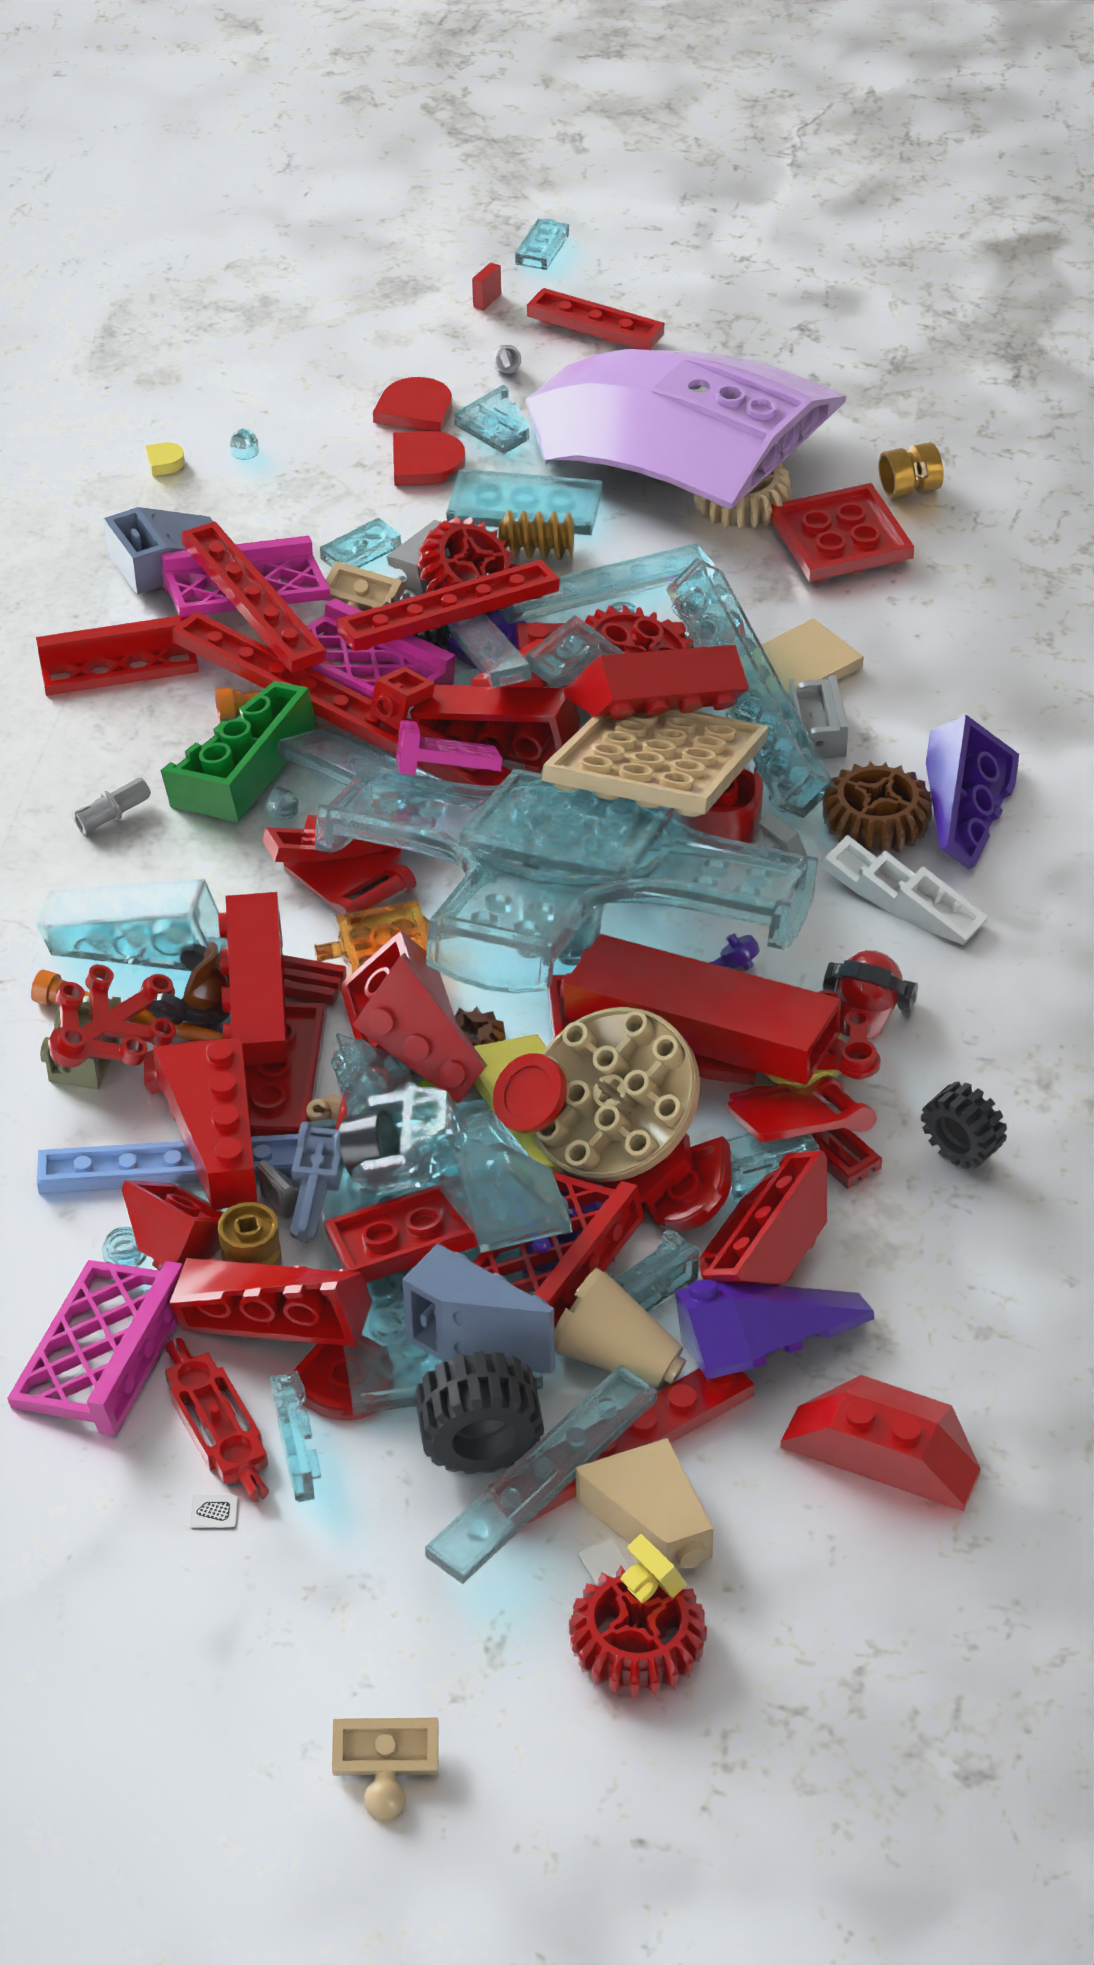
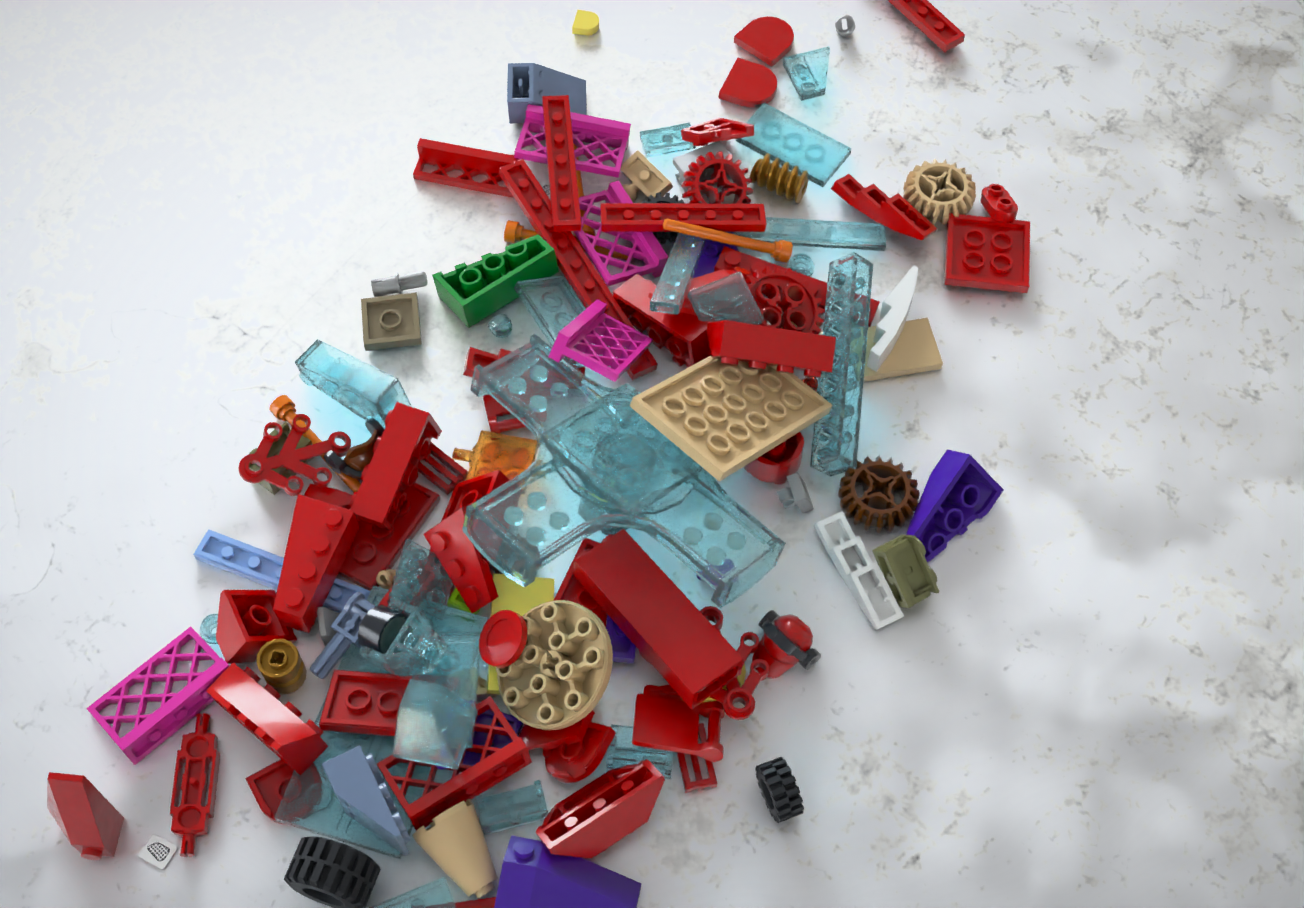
camera: 25 degrees right, 15 degrees up
clear light blue hinge [230,428,259,460] -> none
clear light blue hinge [269,1371,321,1503] -> none
red bracket [370,666,436,729] -> none
lavender wedge [527,349,846,510] -> none
light grey hinge [782,675,848,760] -> none
pearl gold wheel [878,442,944,499] -> none
none -> red wedge [47,772,124,860]
none -> dark tan plate [361,292,422,351]
none -> orange piece [663,219,793,263]
none -> red wing [681,118,754,146]
none -> red slope [830,174,937,241]
none -> white slope [867,265,919,372]
none -> olive hinge [872,534,939,609]
none -> red plate [980,184,1018,222]

